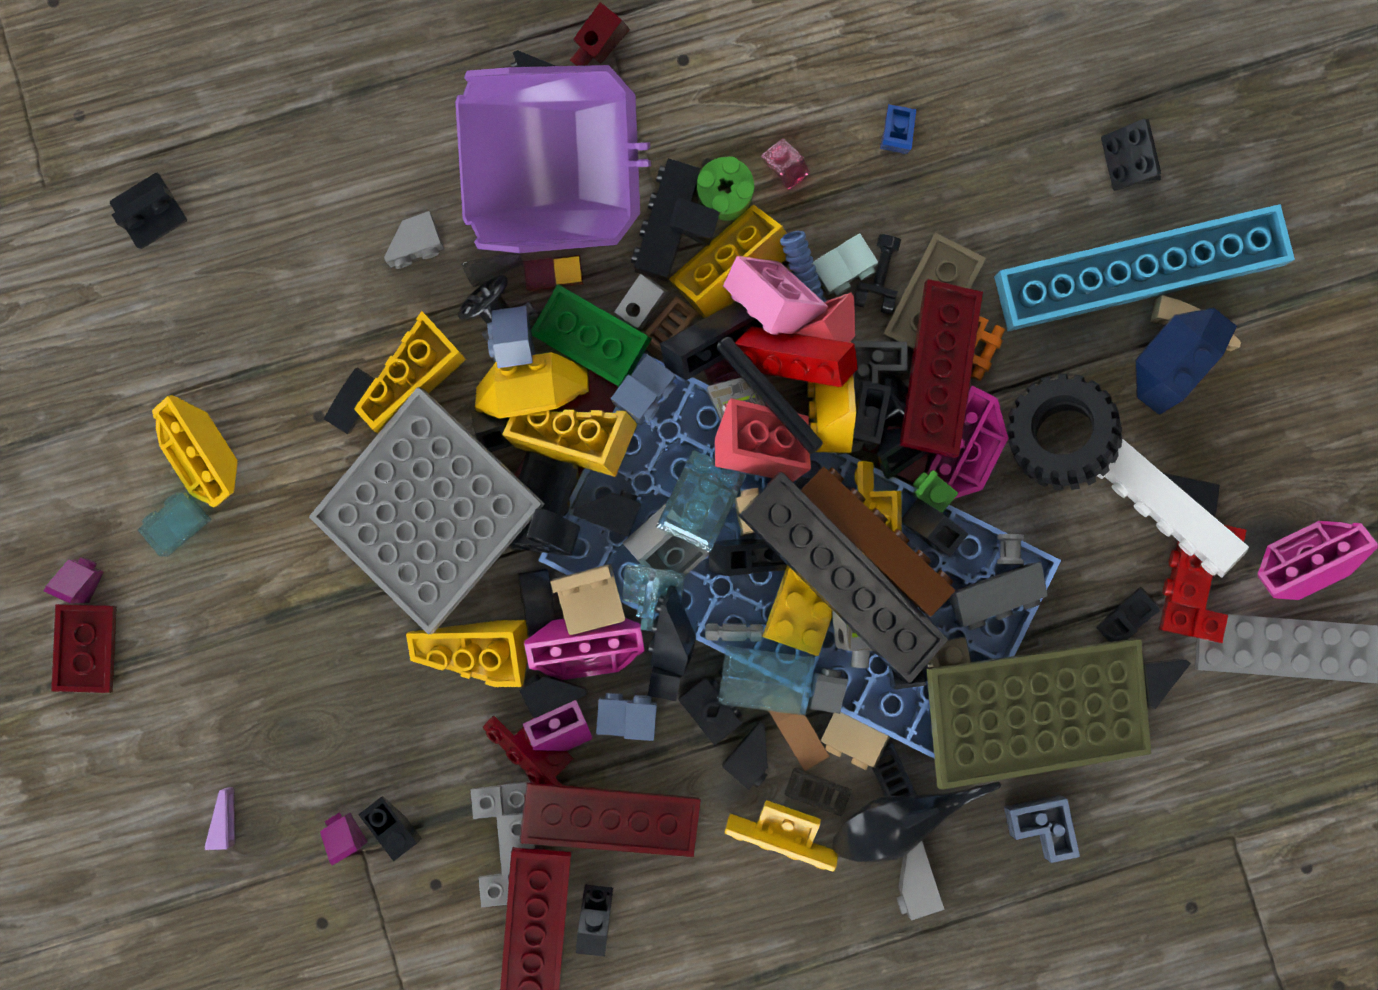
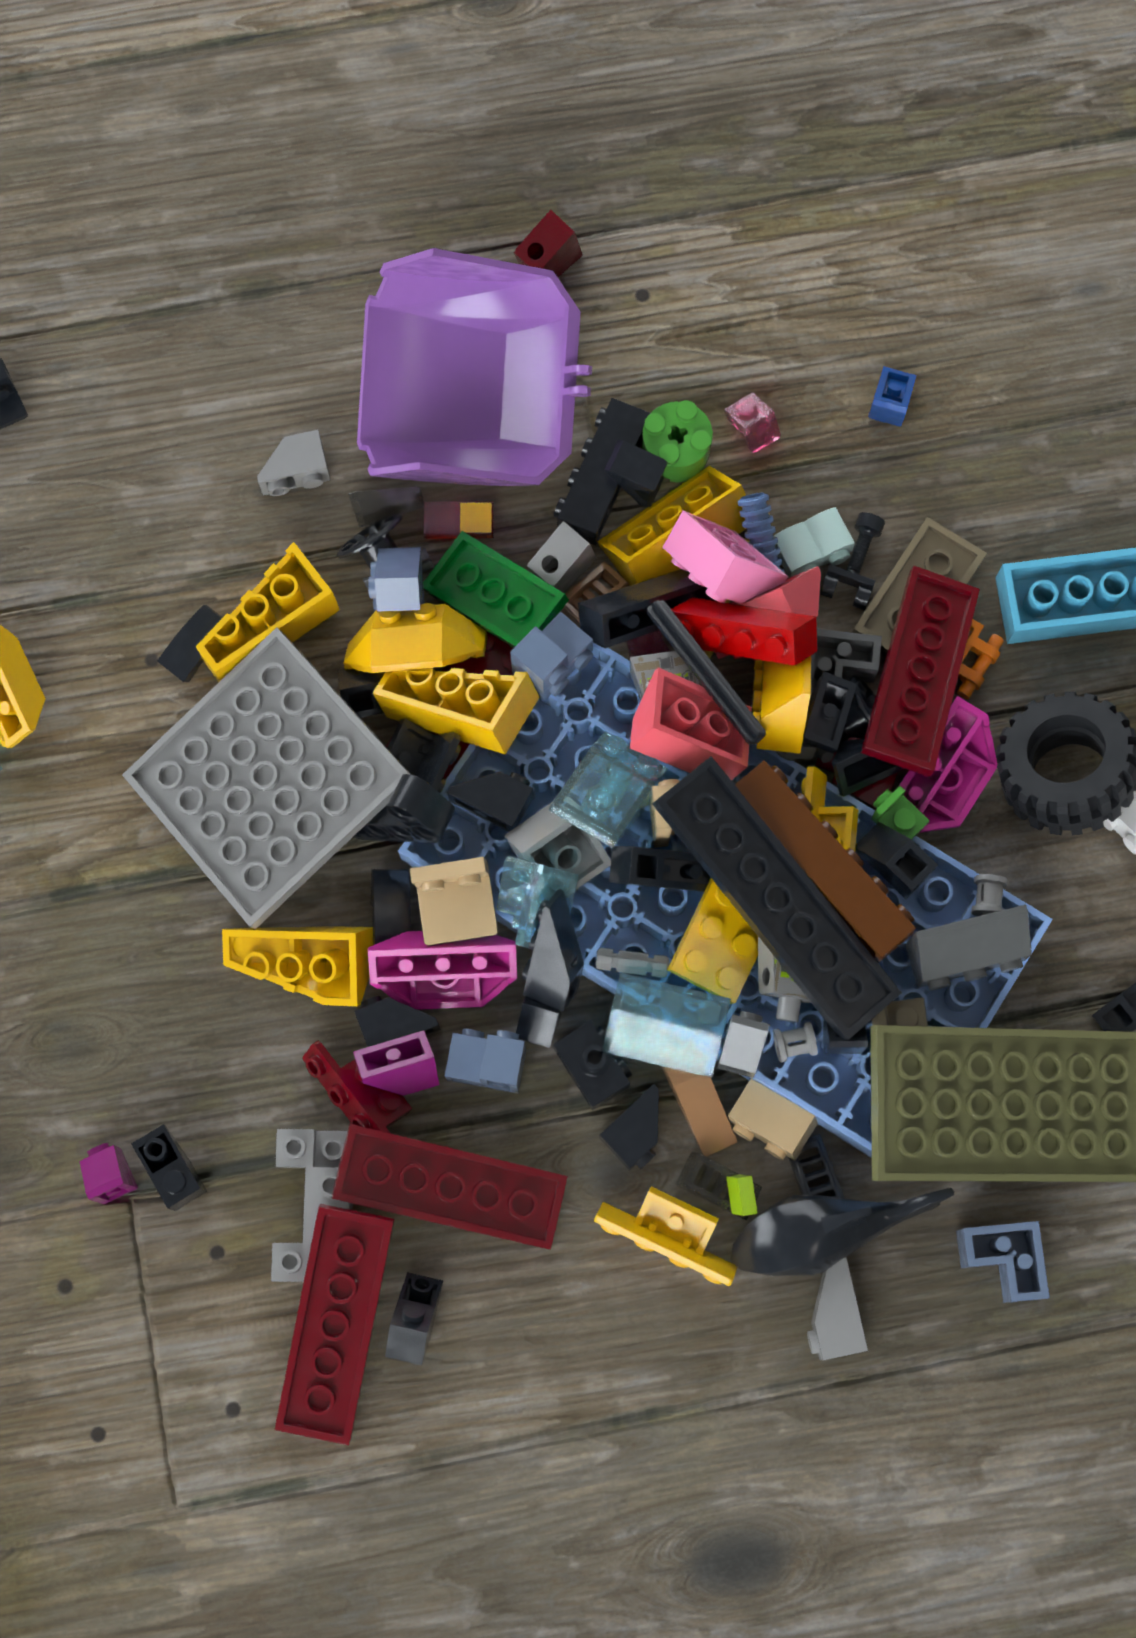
camera: 10 degrees right, 10 degrees down
none -> lime tile [726,1174,757,1216]
none -> light grey bush [773,1022,818,1063]

